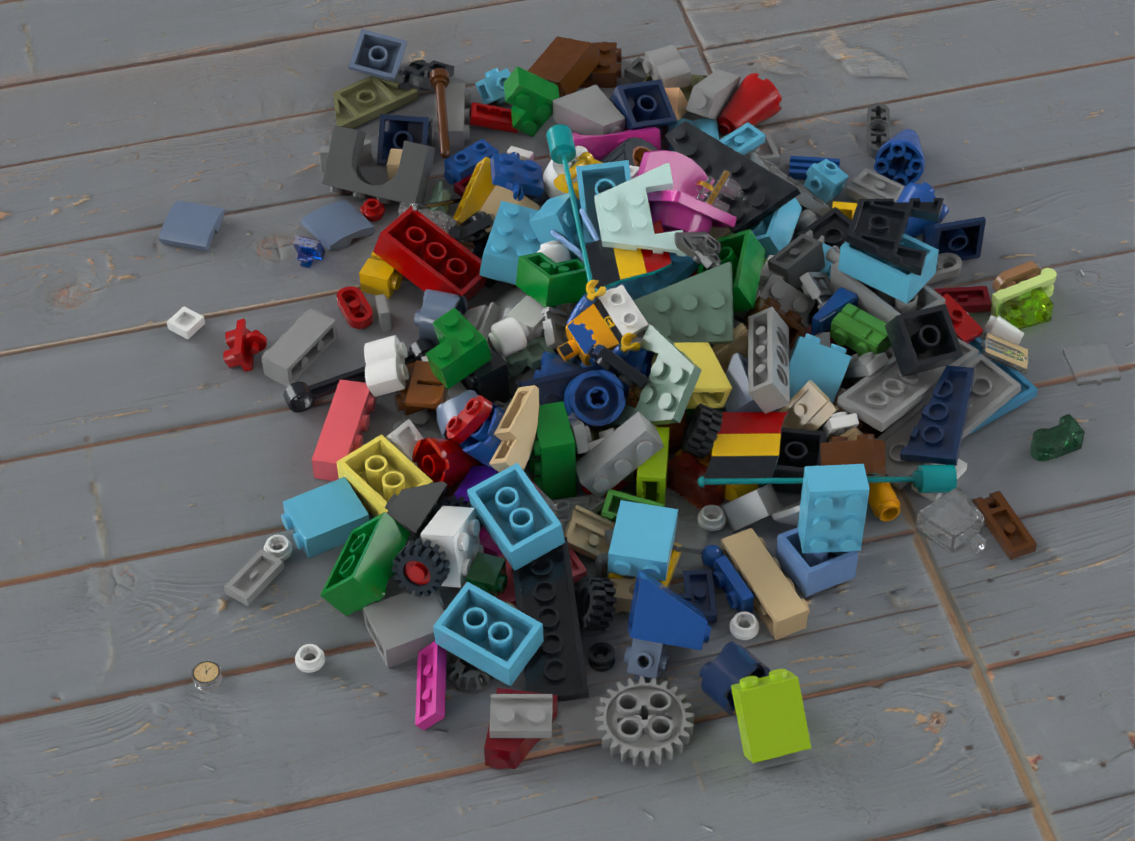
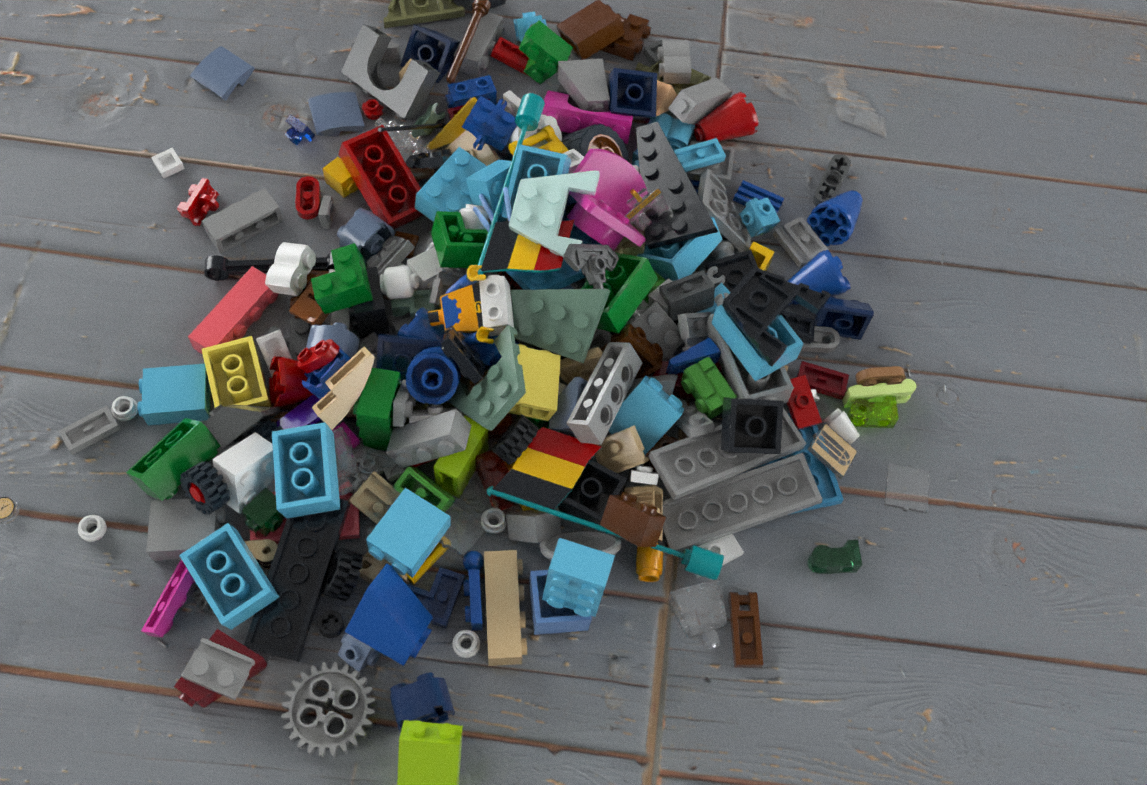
camera: 15 degrees right, 15 degrees up
dark blue wing [900,365,975,466] -> none

